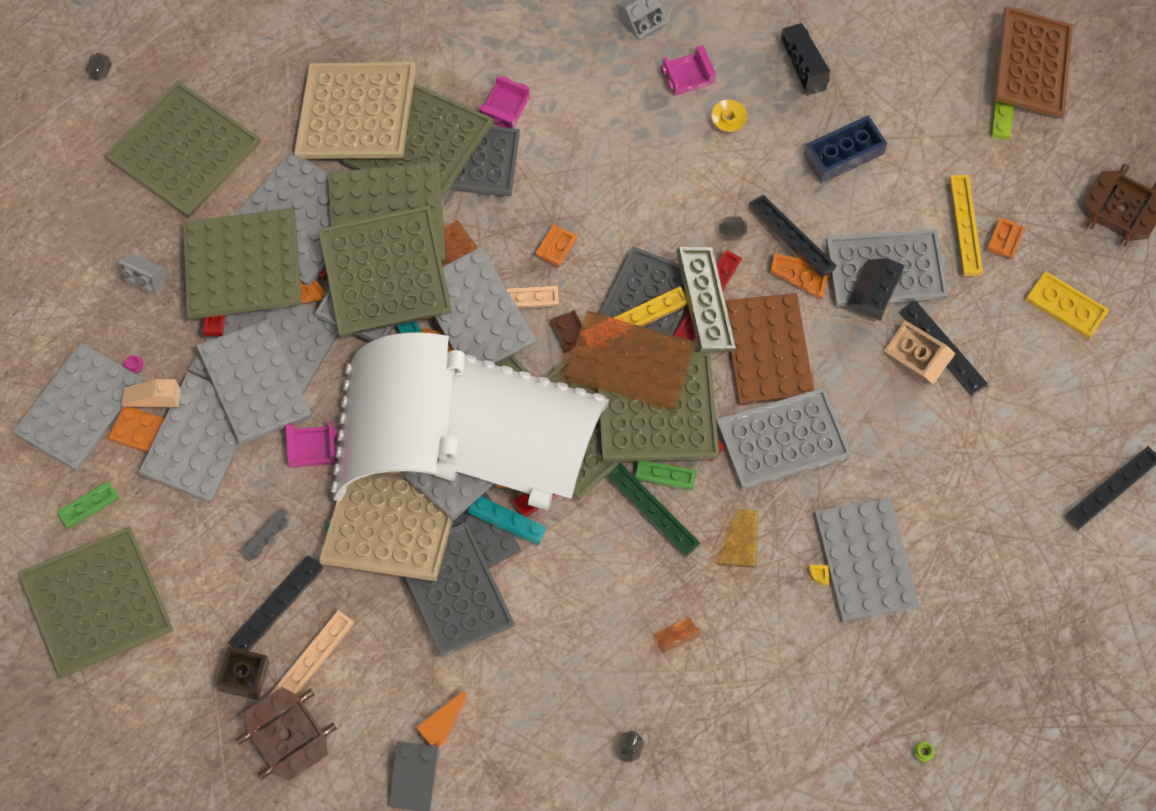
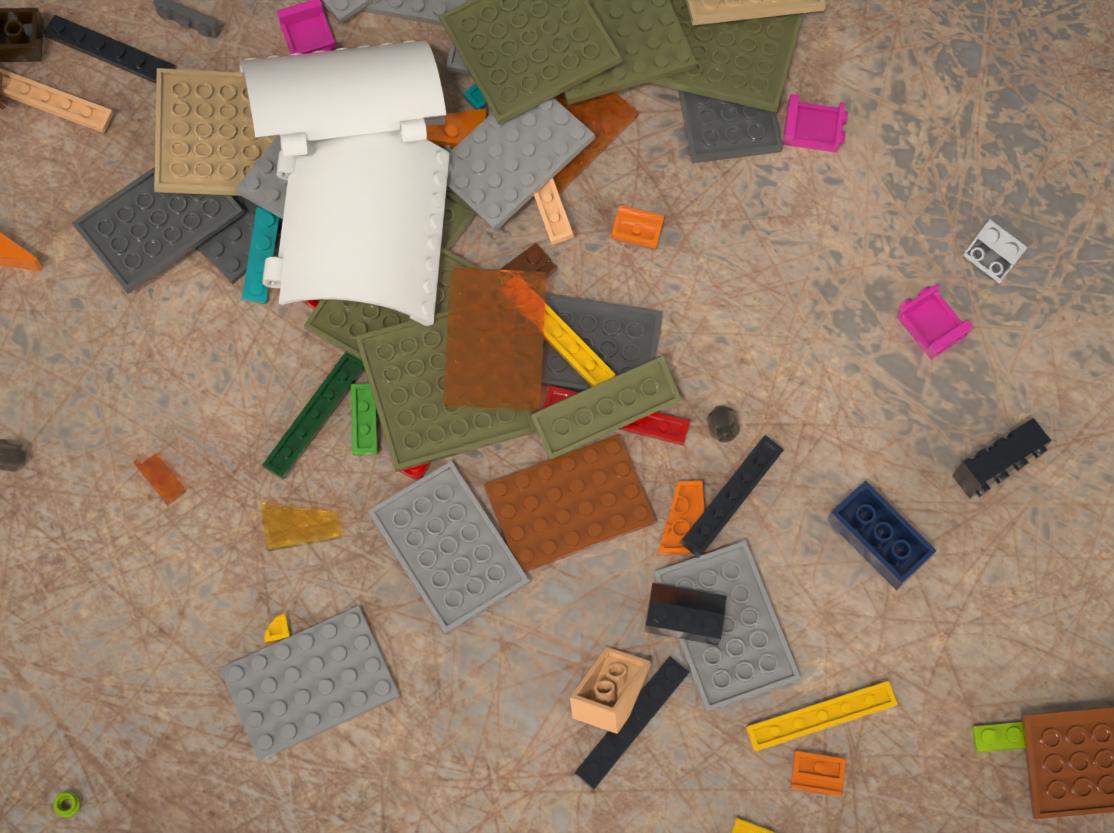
camera: 75 degrees right, 5 degrees up
yellow dish [711,100,748,132] -> none

